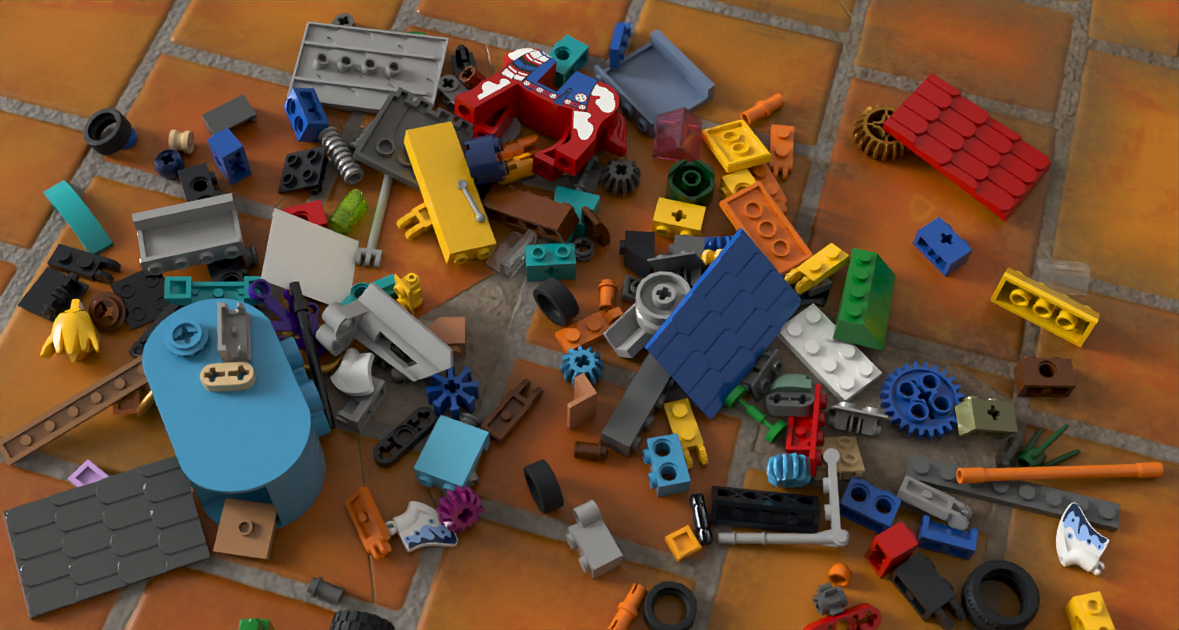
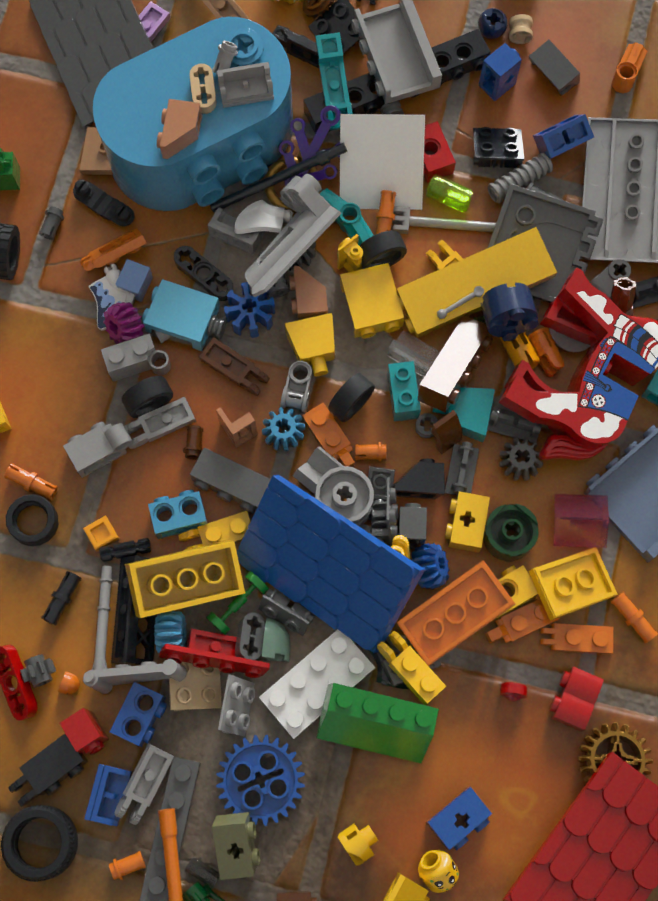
camera: 90 degrees right, 15 degrees up
none -> black pin [41,571,82,626]
none -> black piece [73,180,135,226]
none -> light grey hinge [101,333,171,382]
none -> orange pin [109,851,146,880]
none -> medium blue panel [116,259,153,302]
none -> light grey hinge [124,397,196,449]
none -> yellow brick [125,541,245,618]
none -> nougat slope [157,99,202,159]
none -> light grey pin [212,41,238,74]
none -> light grey piece [280,361,312,413]
none -> yellow torso [285,313,335,377]
none -> yellow piece [337,823,379,866]
none -> yellow panel [340,263,404,339]
none -> black tyre [360,231,407,269]
none -> orange pin [376,190,396,234]
none -> yellow head [418,850,459,893]
none -> dark grey hinge [445,442,479,496]
none -> red tile [500,682,528,702]
none -> red brick [549,666,604,732]
none -> orange piece [612,42,648,93]

